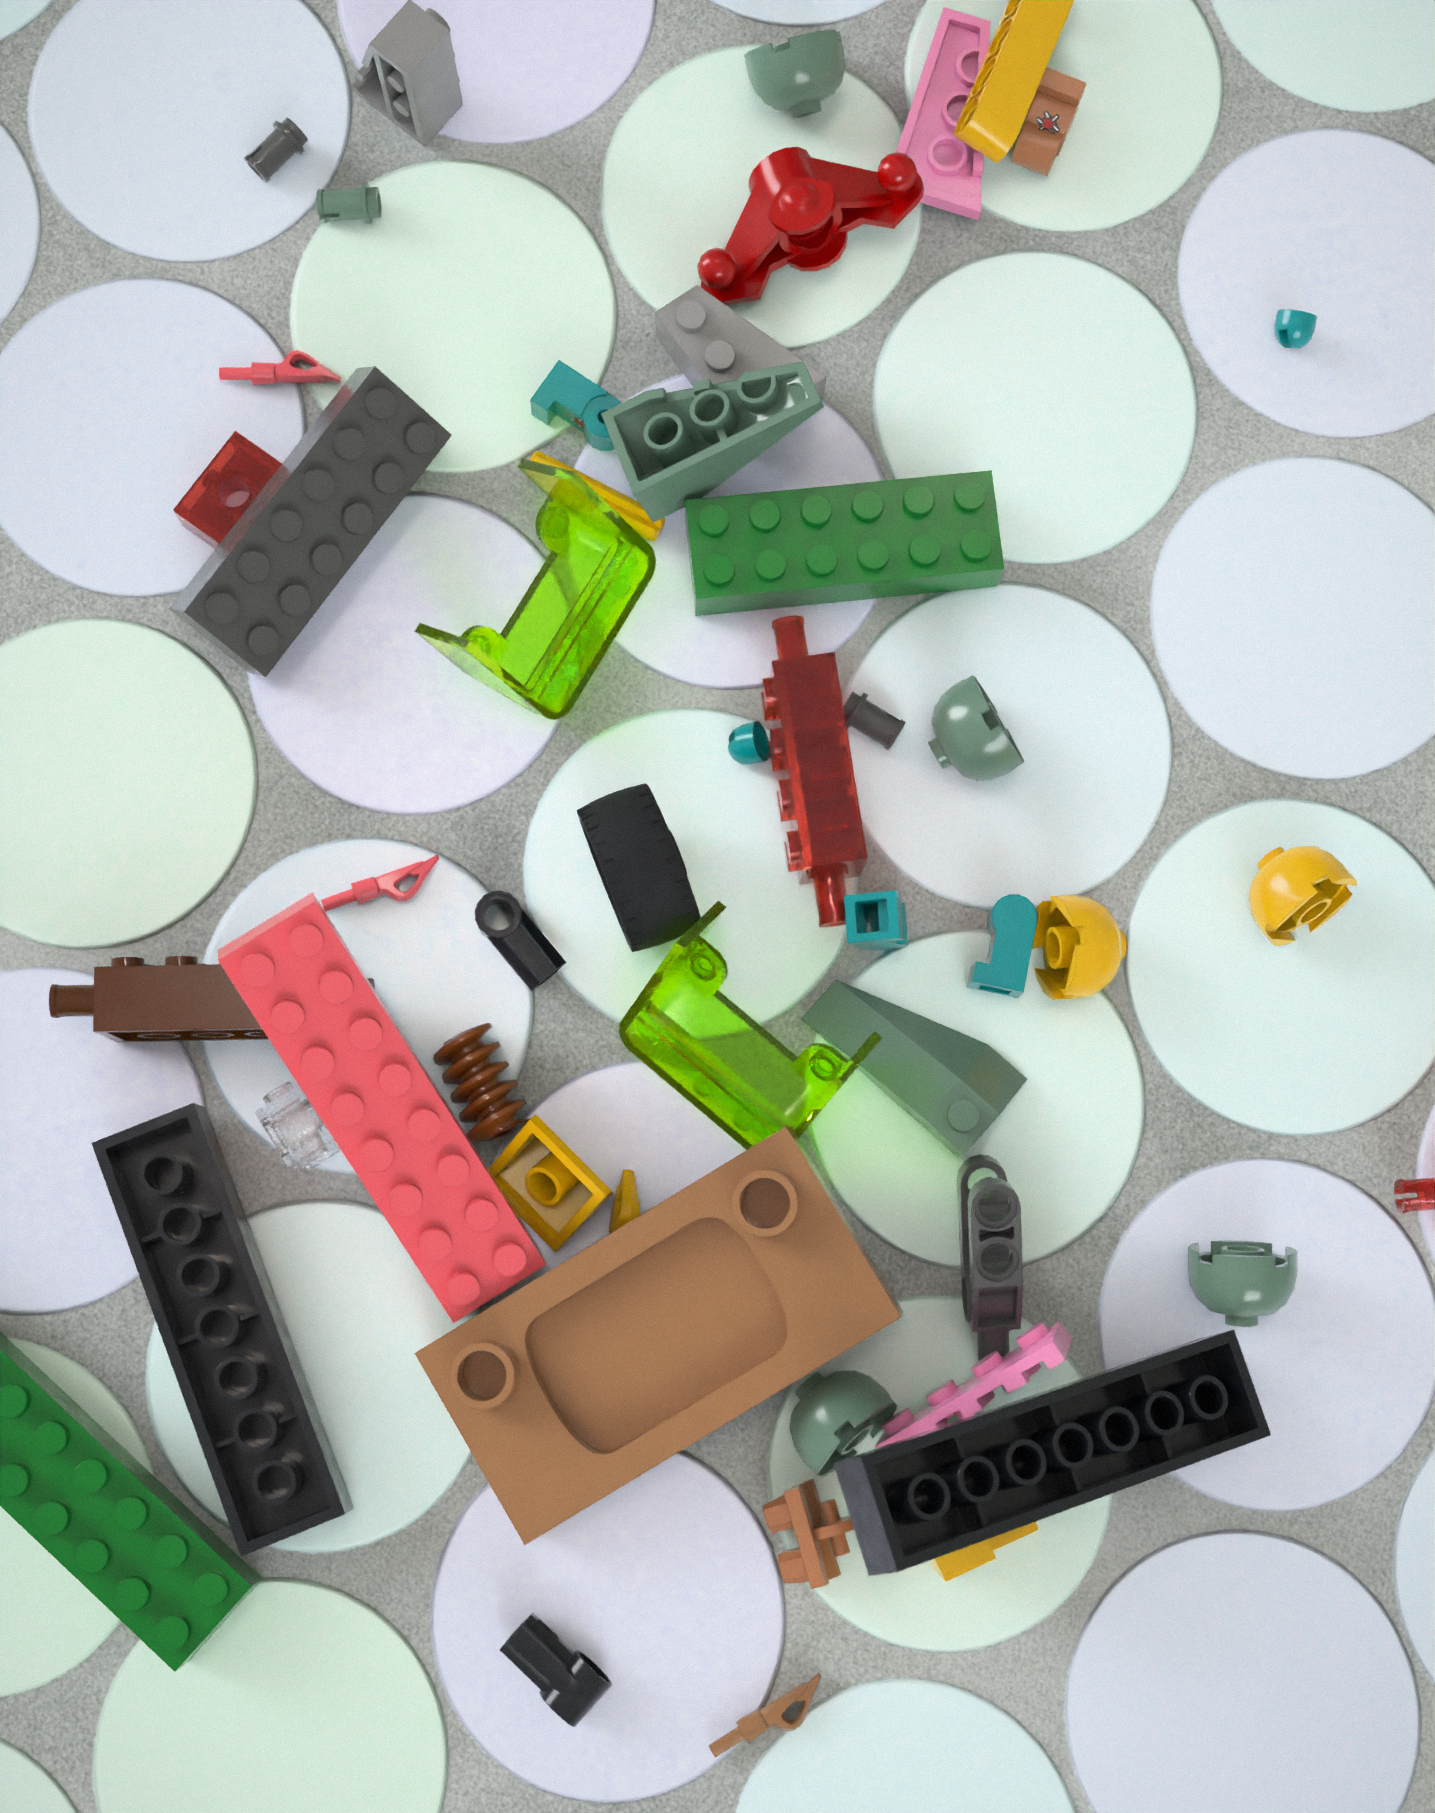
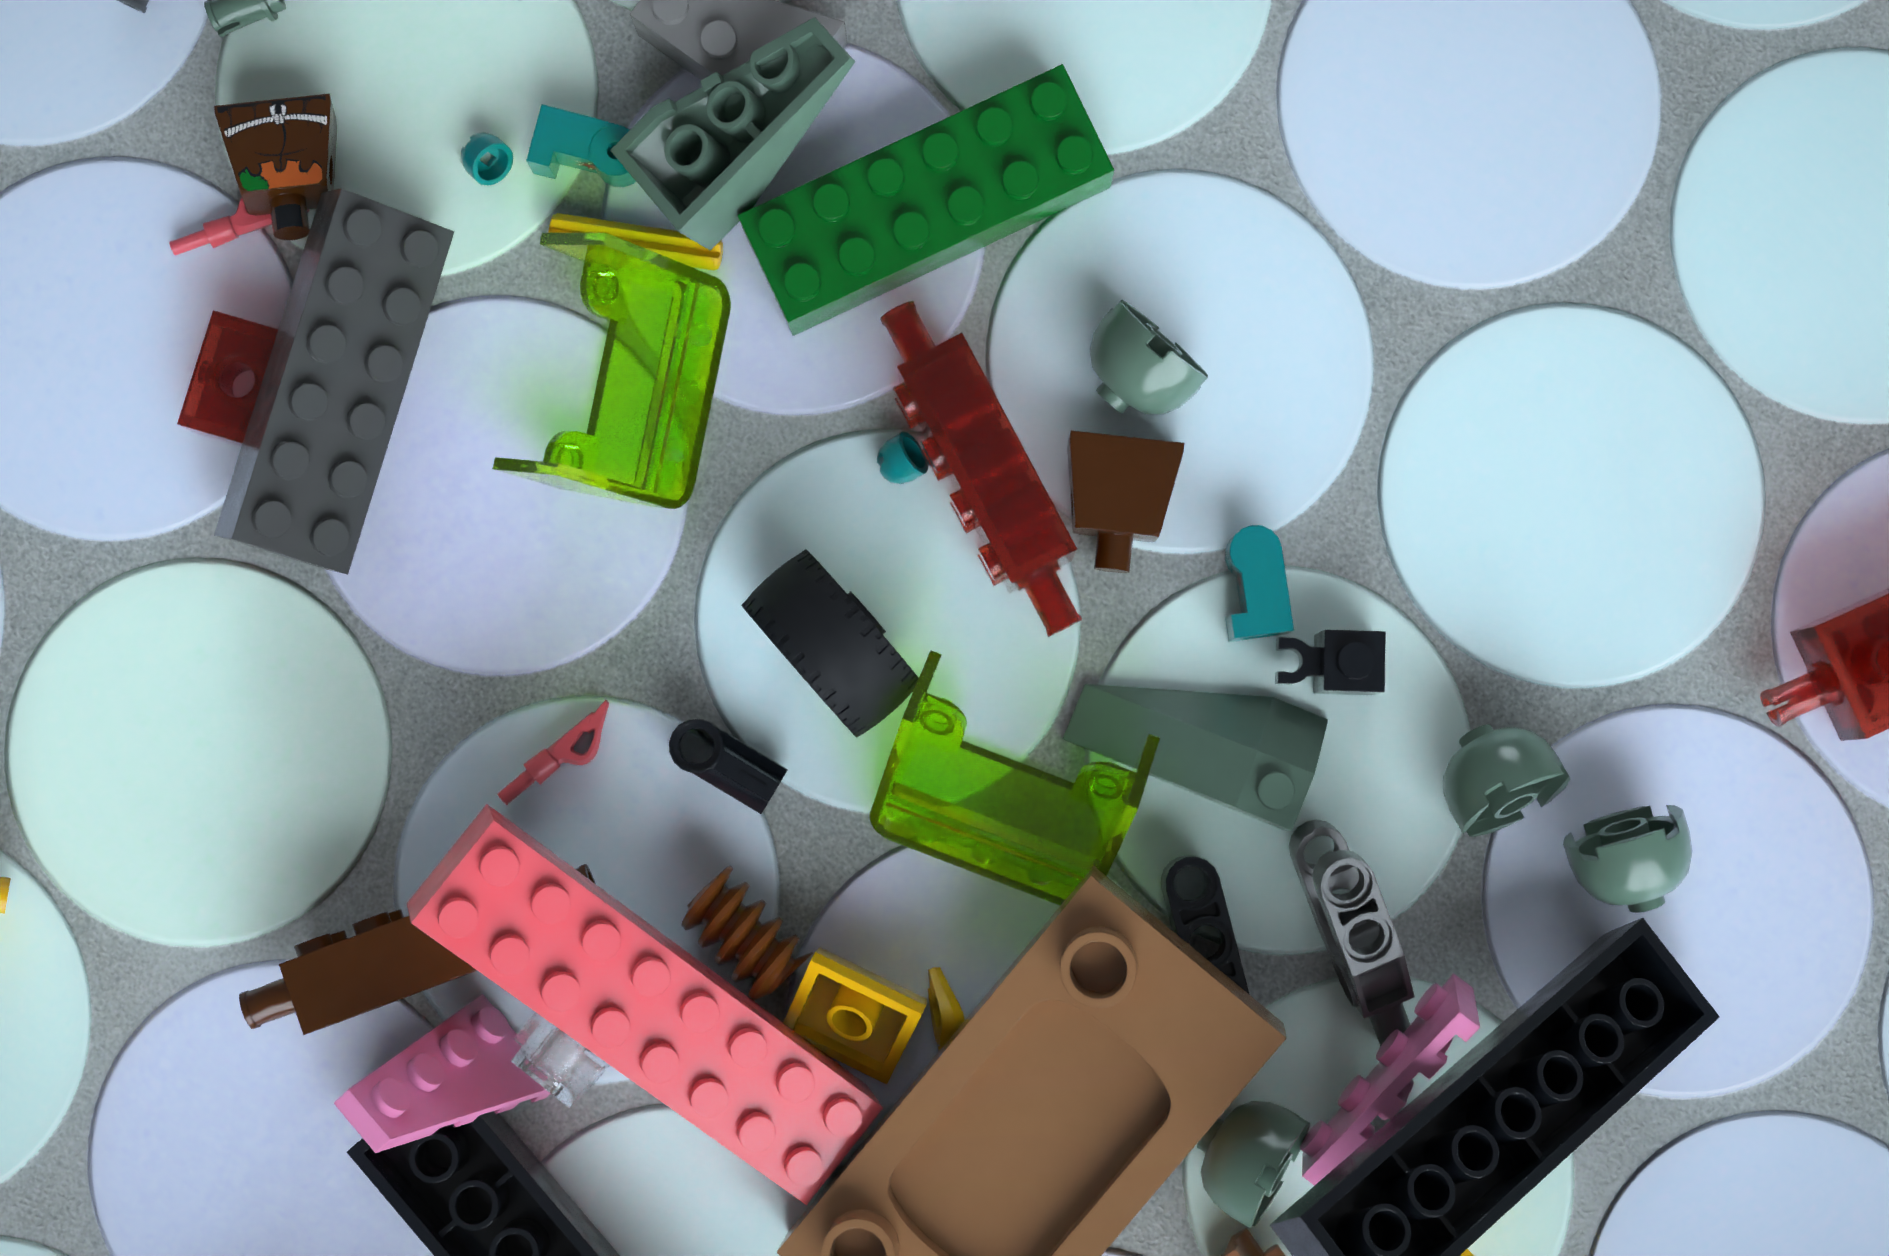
camera: 10 degrees left, 5 degrees up
dark grey pin [837,691,906,751] -> none
teal leg [844,890,908,950] -> none
yellow cylinder [1032,895,1127,1000] -> none
yellow cylinder [1248,846,1357,946] -> none
none -> reddish brown torso [214,93,337,240]
none -> bright pink wing [334,994,560,1153]
none -> teal hinge [461,132,513,186]
none -> reddish brown torso [1067,430,1185,573]
none -> black beam [1161,855,1250,995]
none -> black brick [1275,630,1386,695]
none -> sand green cylinder [1443,724,1571,837]

